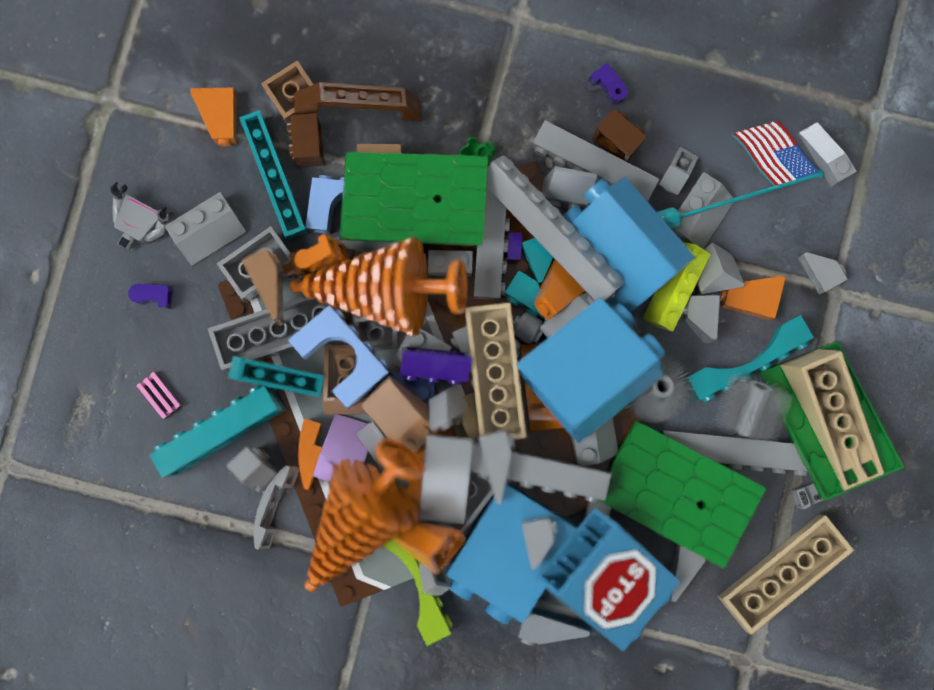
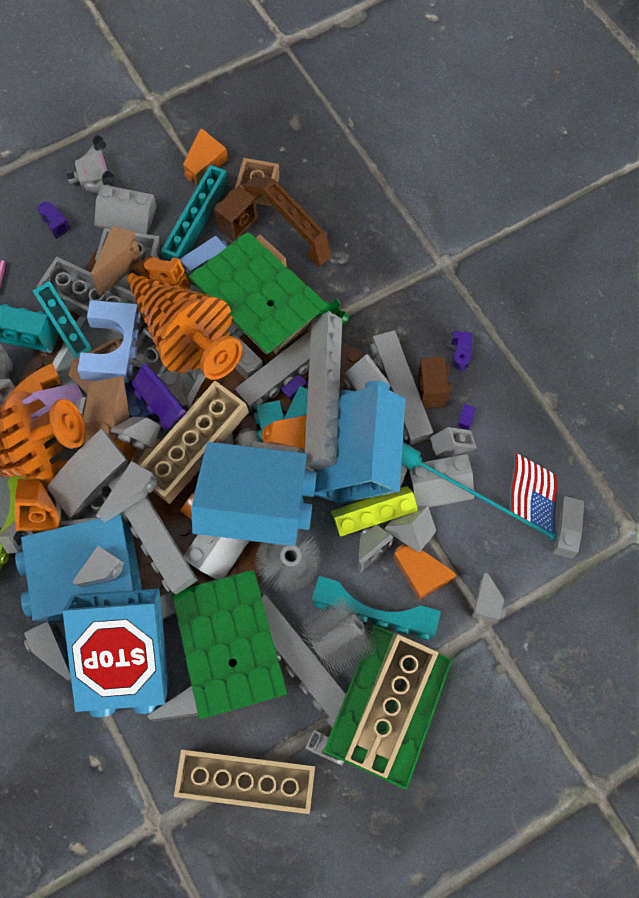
camera: 50 degrees right, 15 degrees down
none -> dark purple piece [457,404,476,430]

